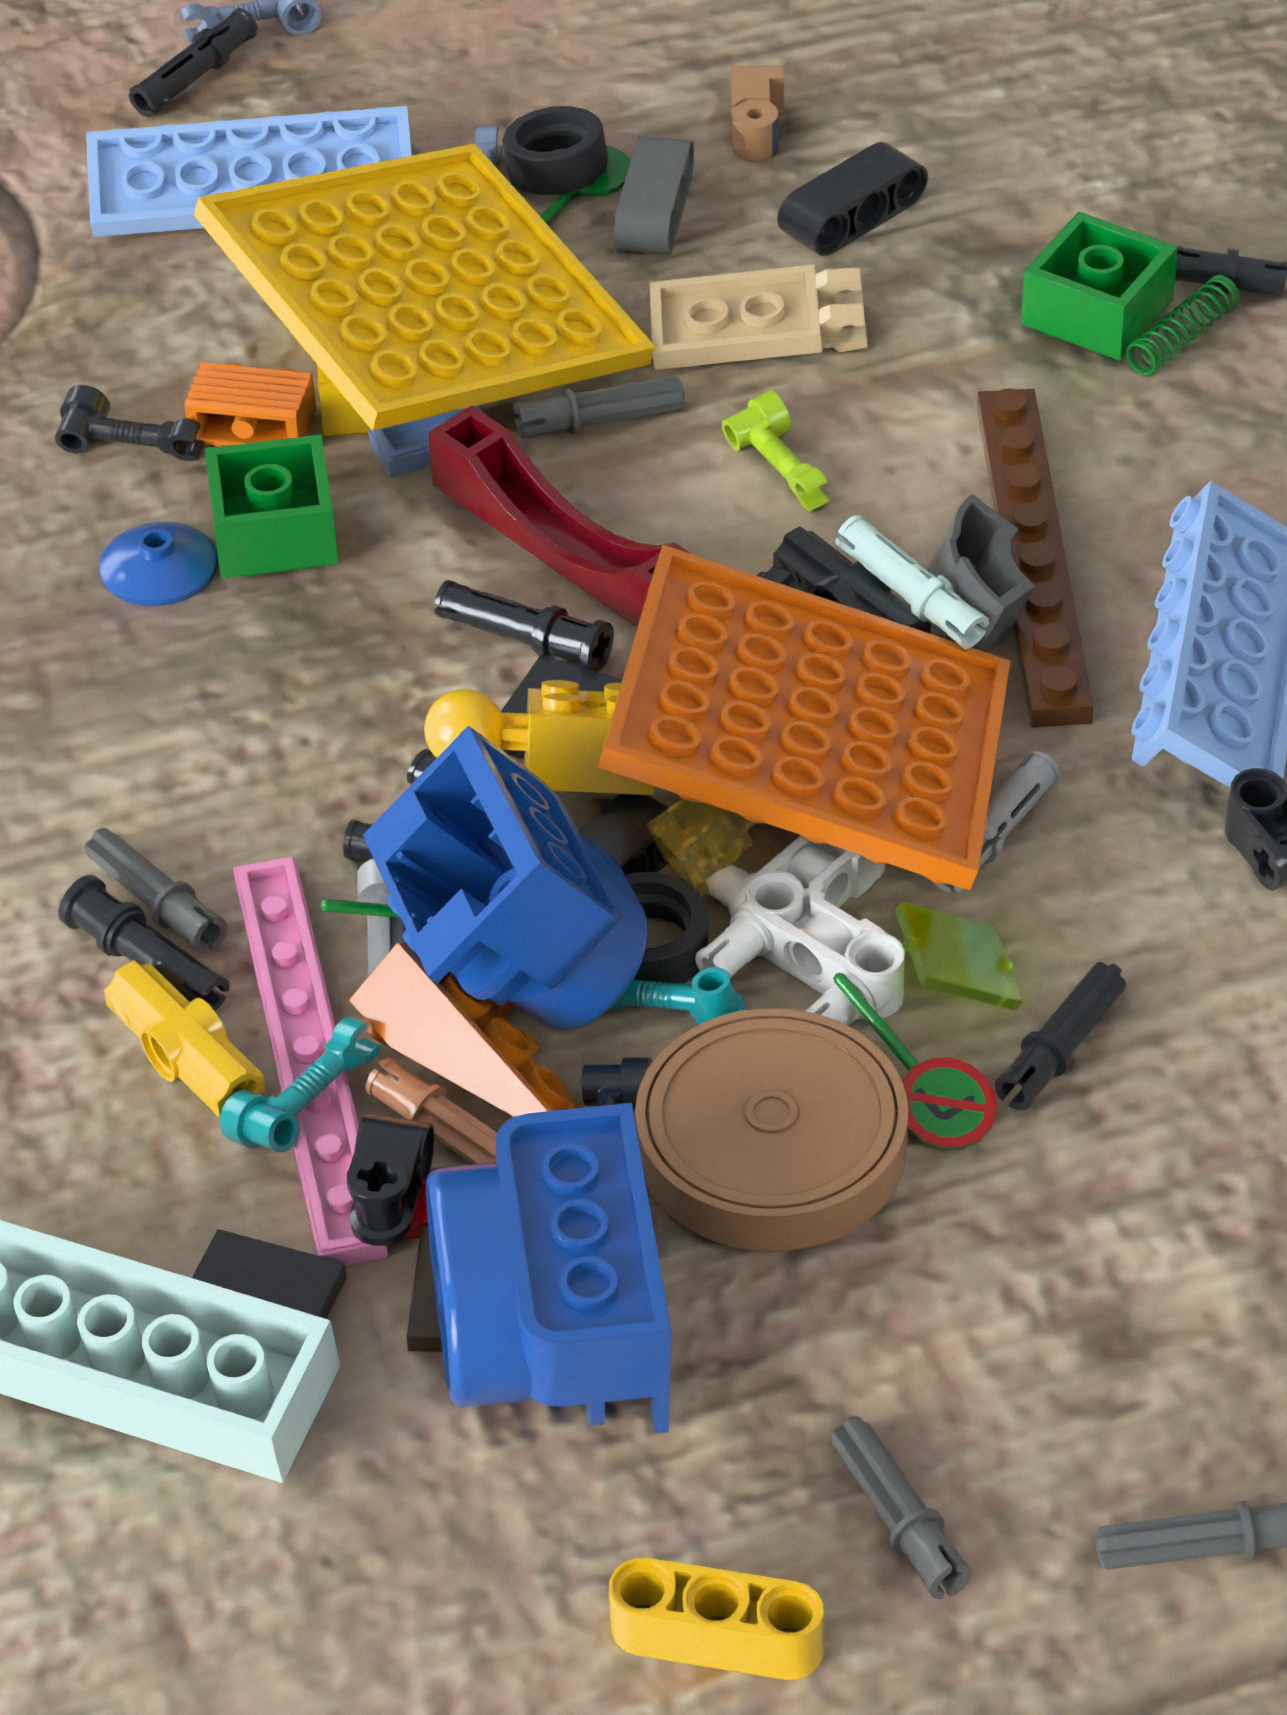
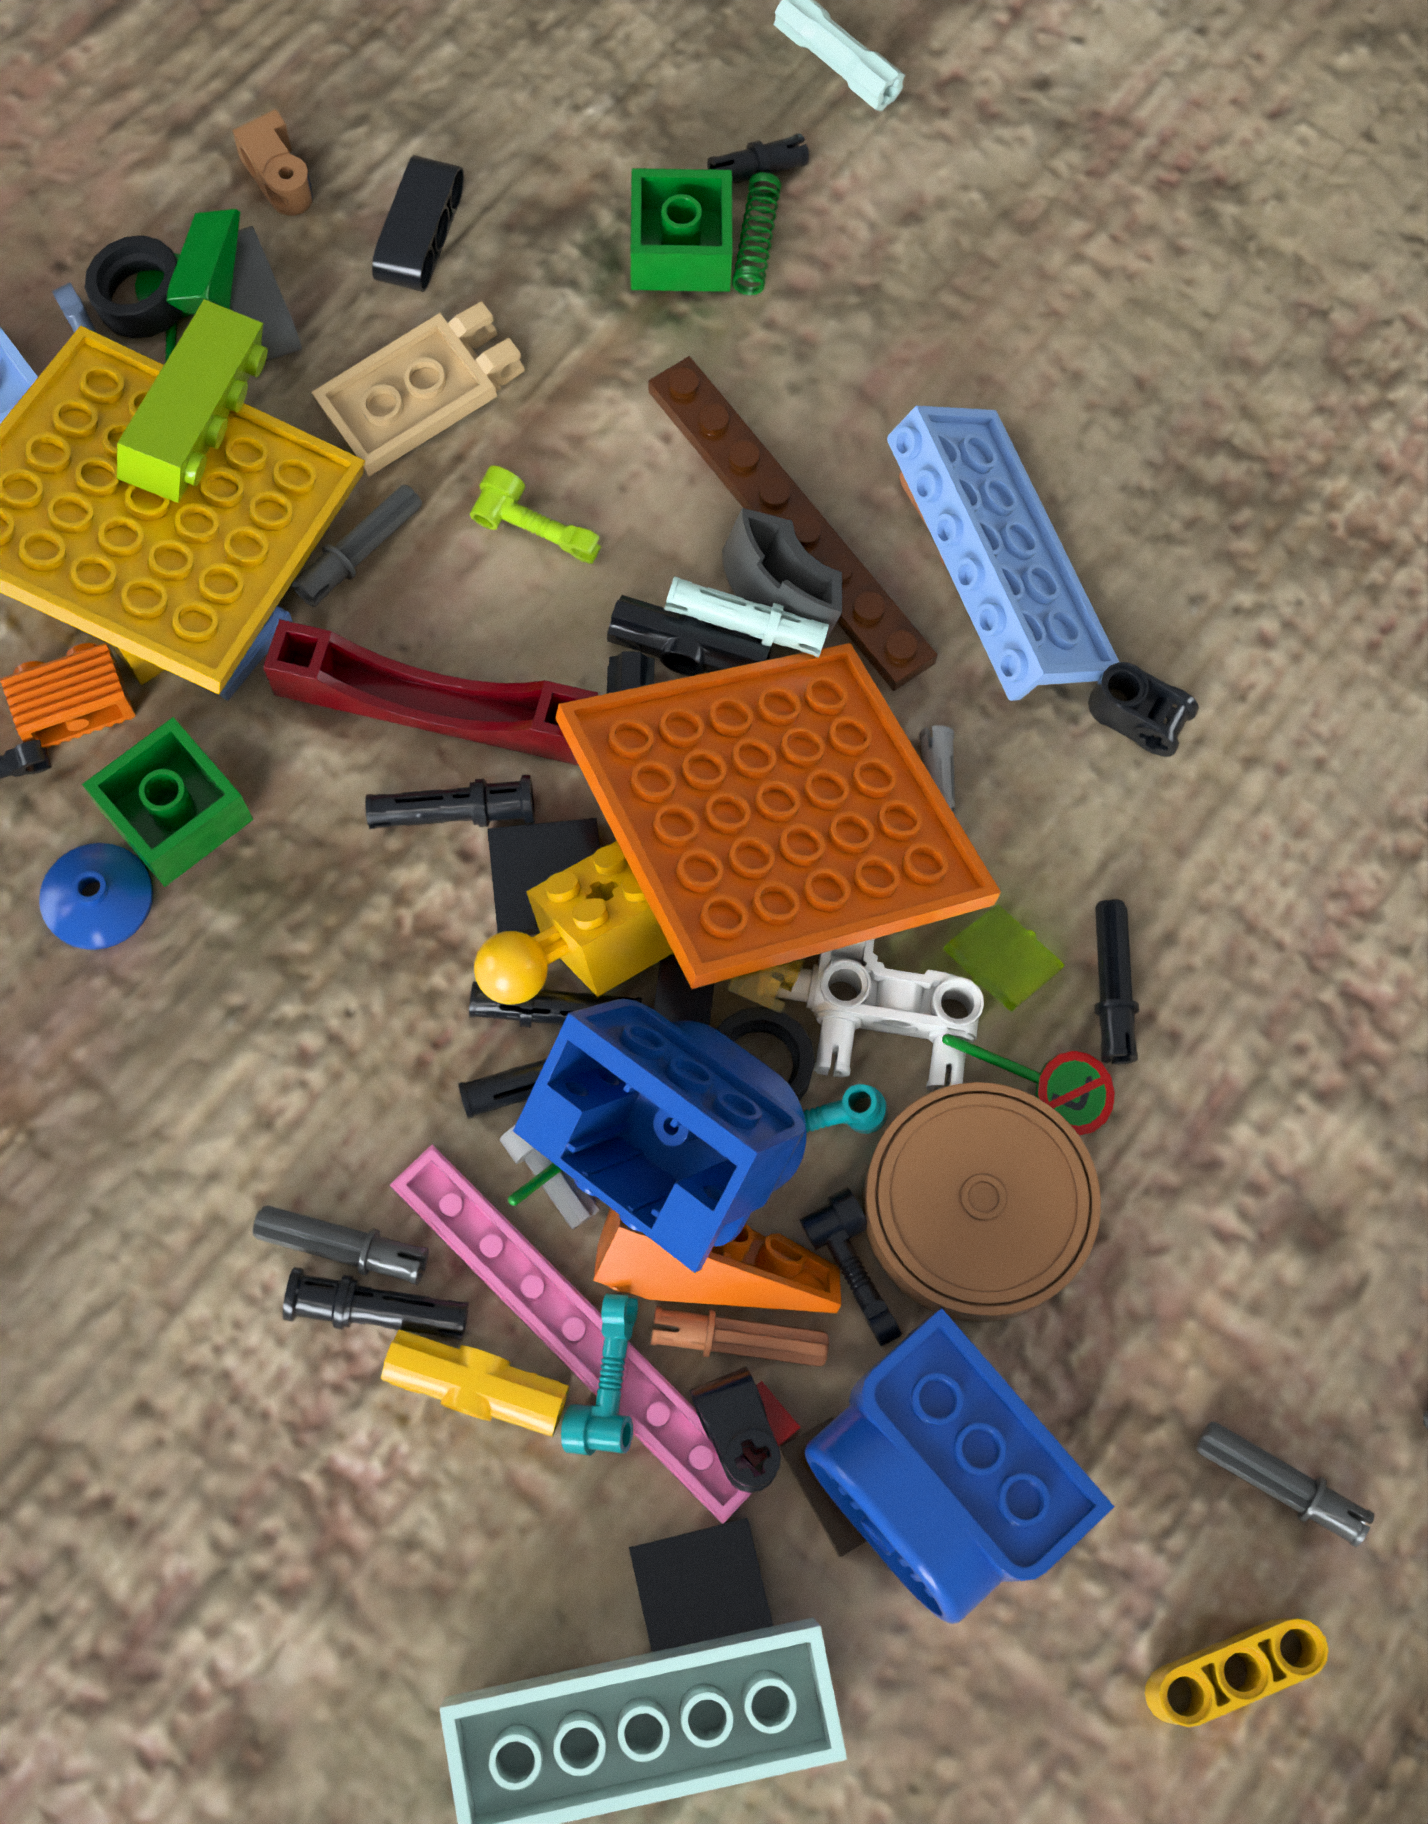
camera: 40 degrees left, 25 degrees up
none -> lime brick [117,299,268,503]
none -> green slope [166,209,241,314]

